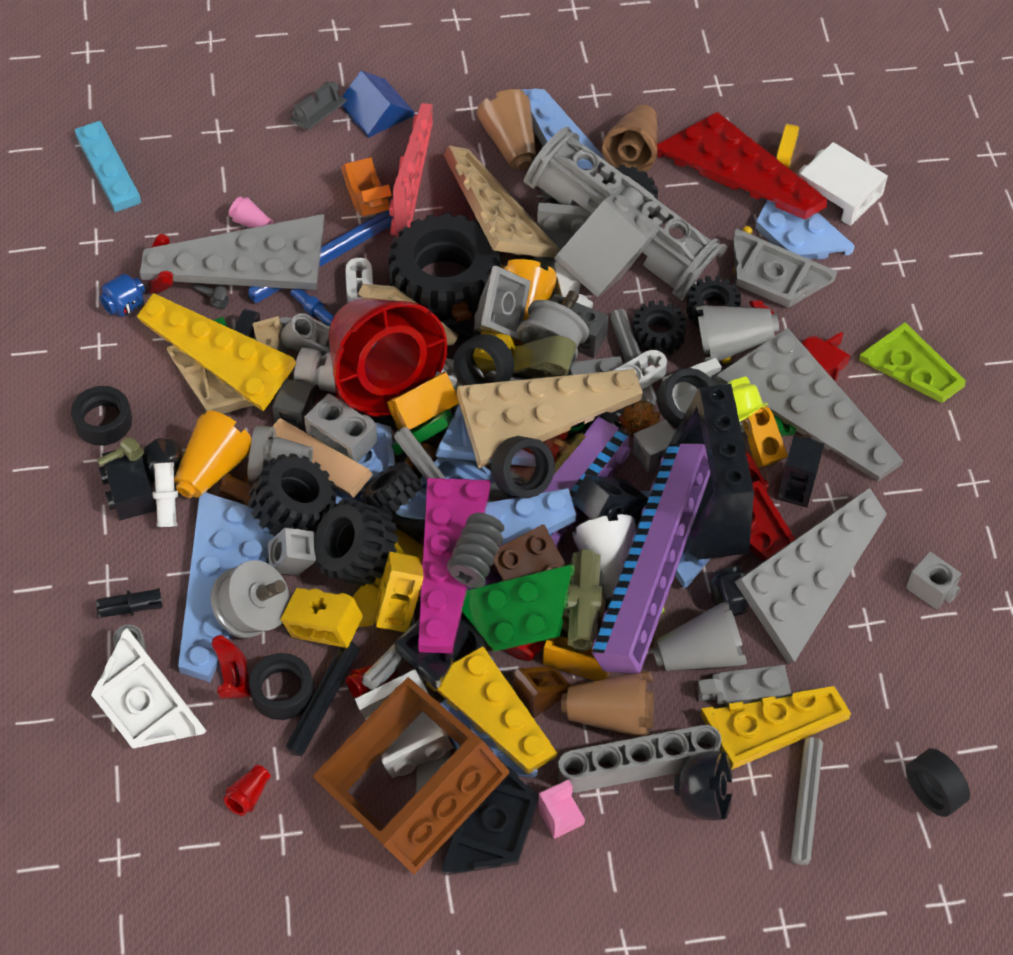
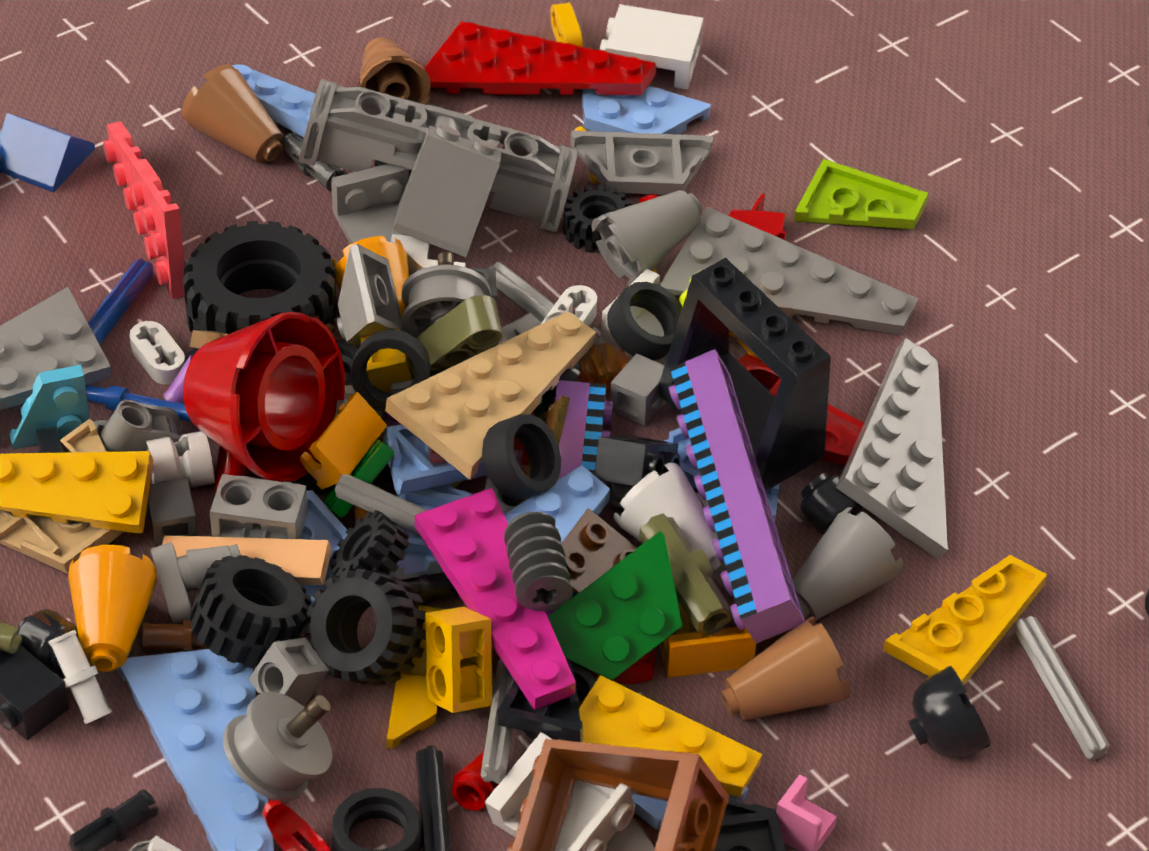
camera: 30 degrees left, 10 degrees down
yellow brick [280,588,363,648] -> none
orange arch [341,157,392,217] -> none
tan wing [444,146,559,258] -> none
reddish brown slope [513,666,571,719] -> none
light grey beam [557,725,722,793] -> none
black tyre [632,300,687,355] -> none
light grey hinge [696,665,792,707] -> none
black brick [777,436,825,508] -> none
light grey brick [906,552,962,610] -> none
none -> medium azure wing [9,364,90,450]

